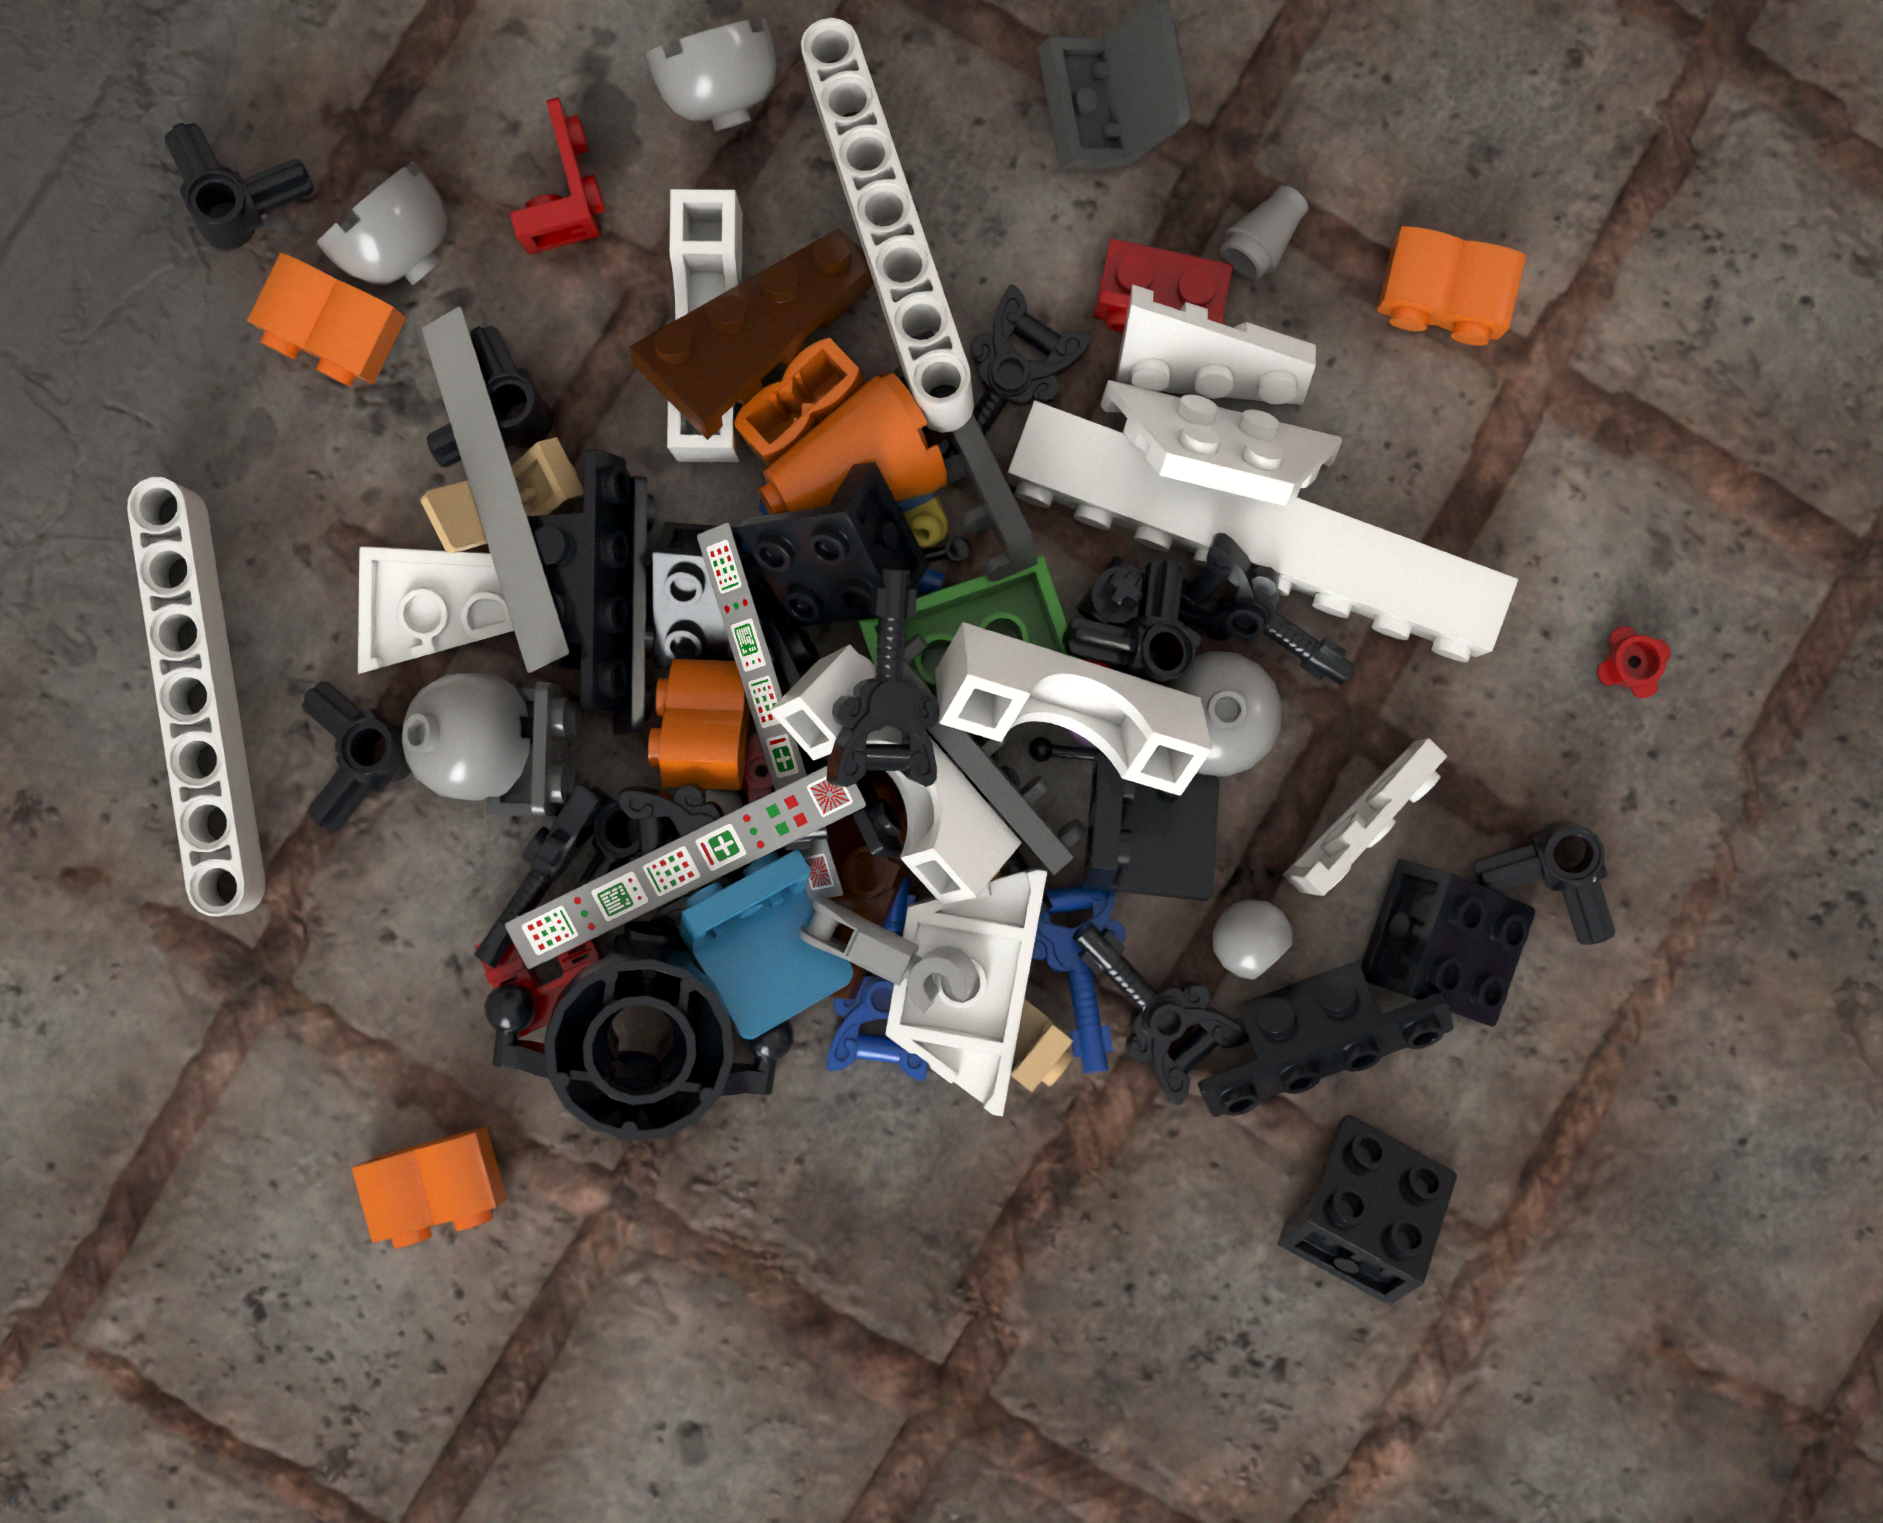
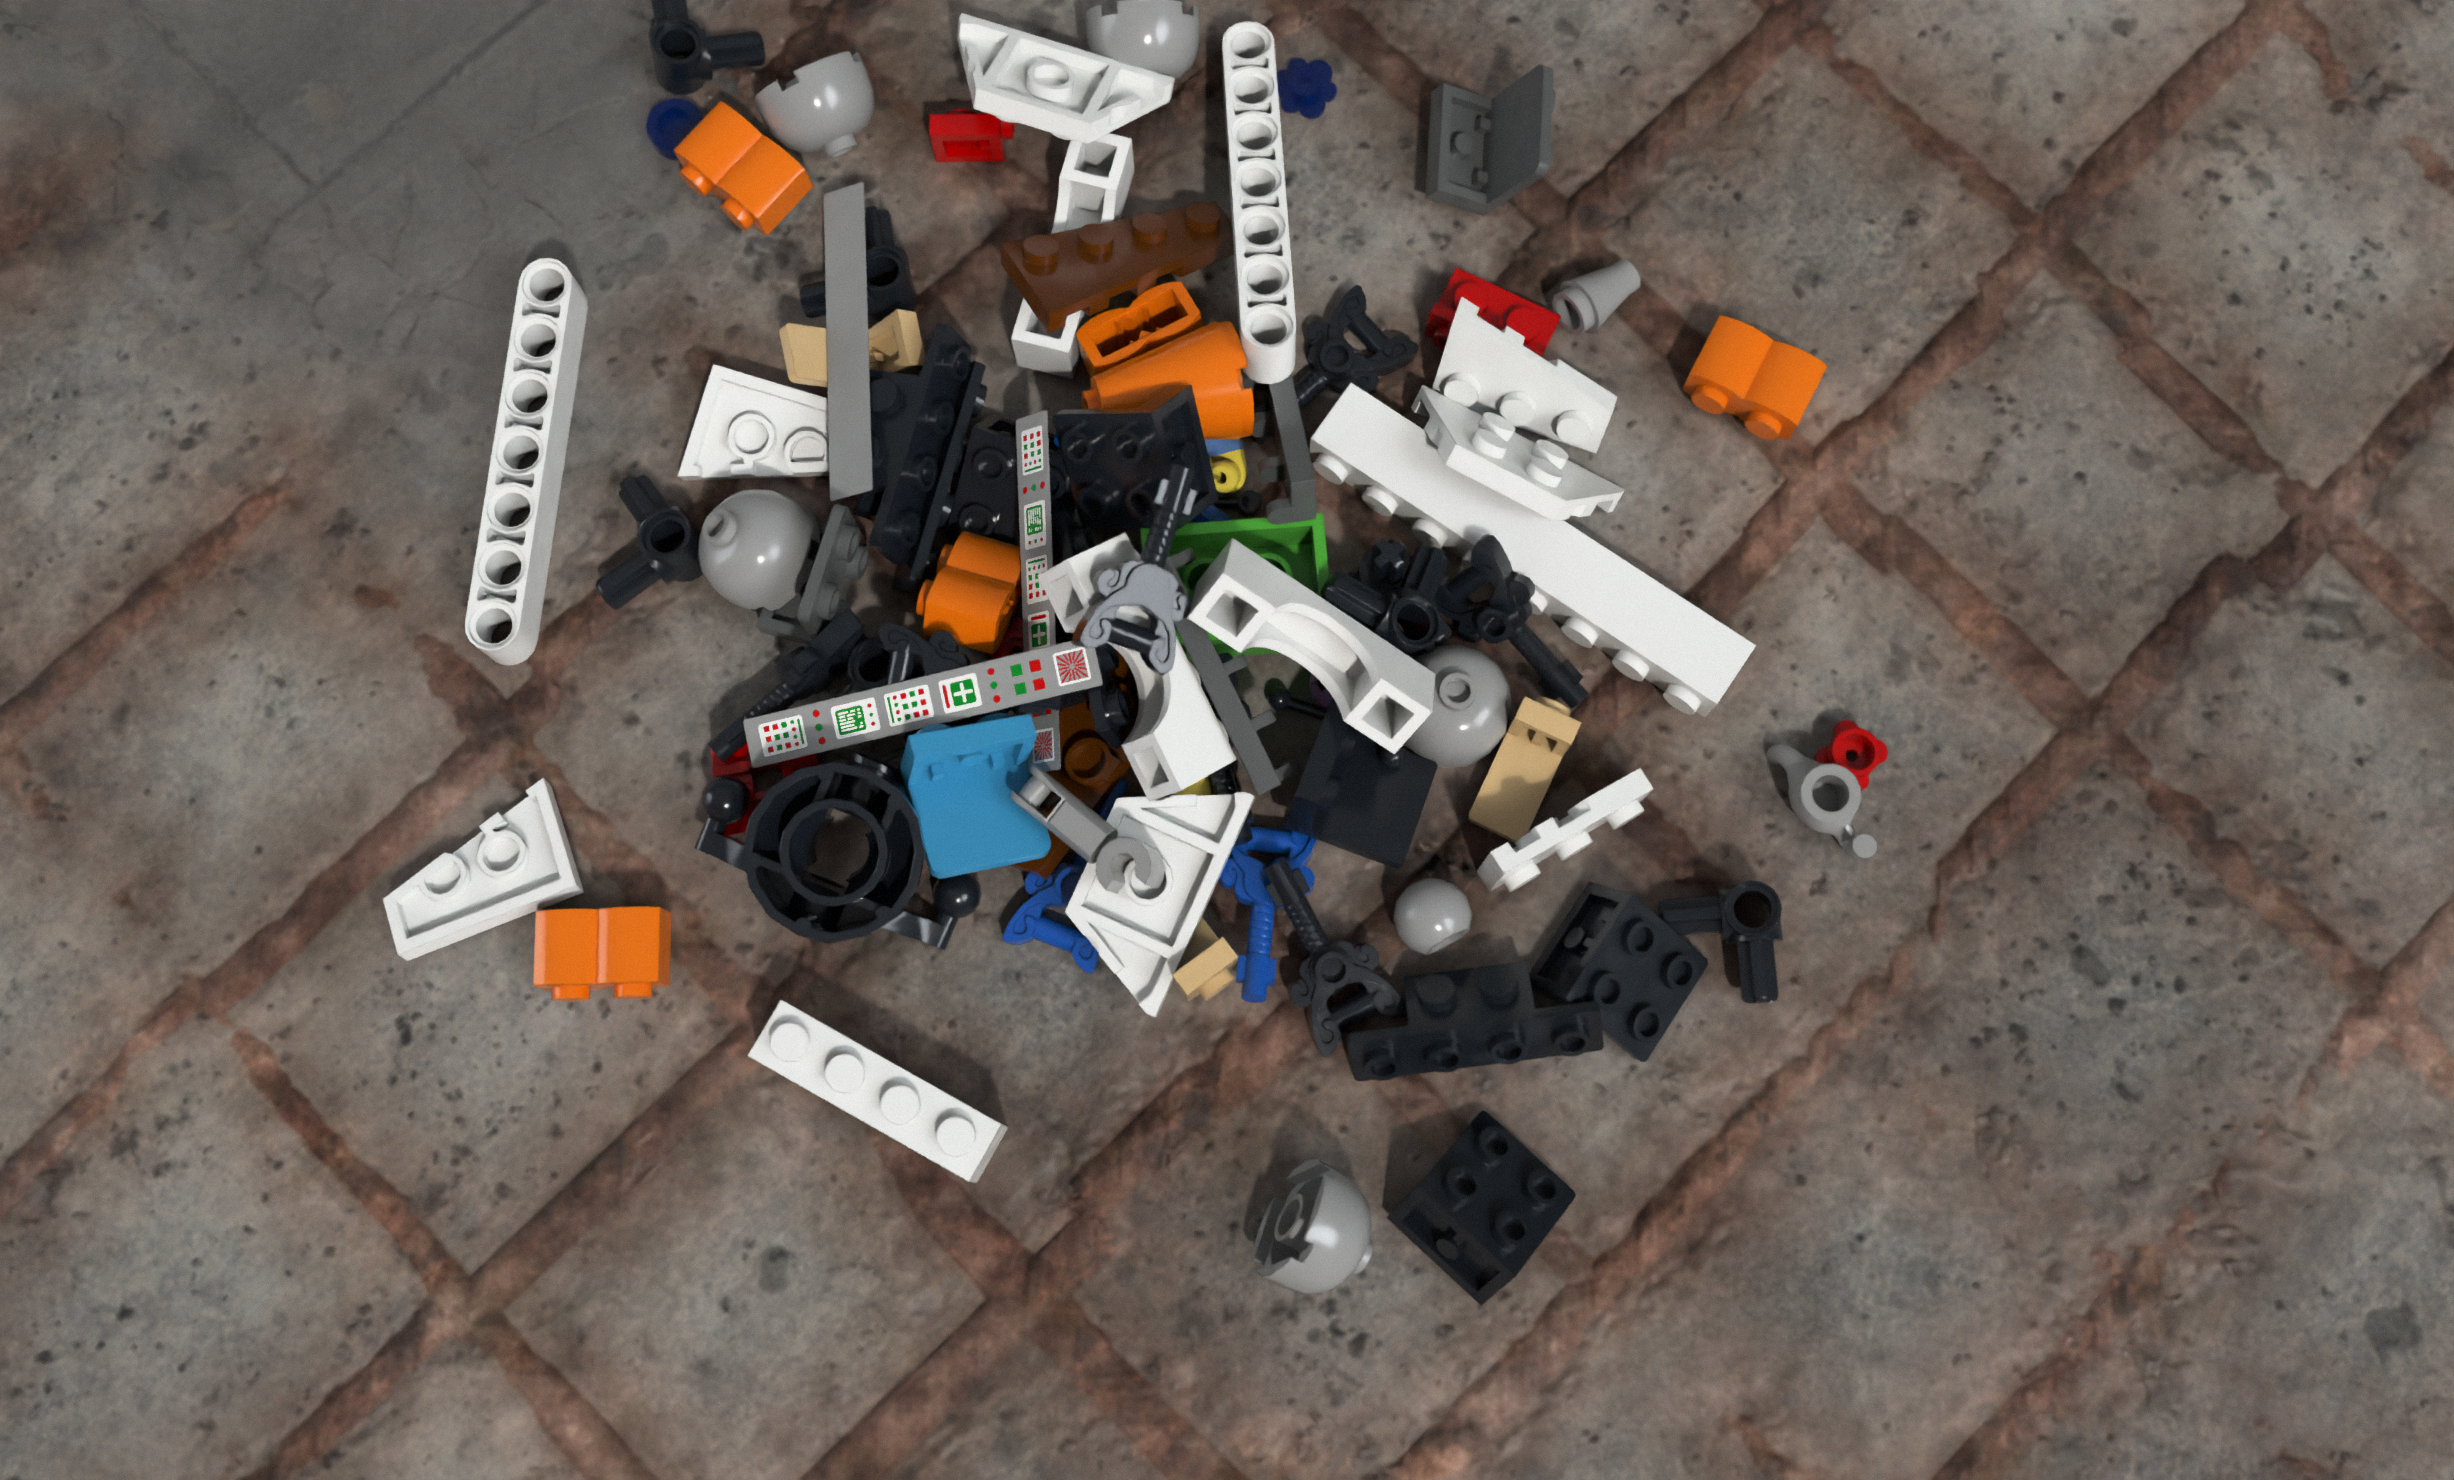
camera: 15 degrees right, 10 degrees down
none -> white wing [383,778,584,961]
none -> clear blue tile [646,99,703,160]
none -> white arch [748,1000,1008,1183]
none -> white wing [957,13,1175,144]
none -> light grey cylinder [1253,1159,1374,1293]
none -> clear blue plant [1277,58,1337,119]
none -> tan bracket [1468,697,1582,843]
none -> light grey piece [1767,743,1877,860]

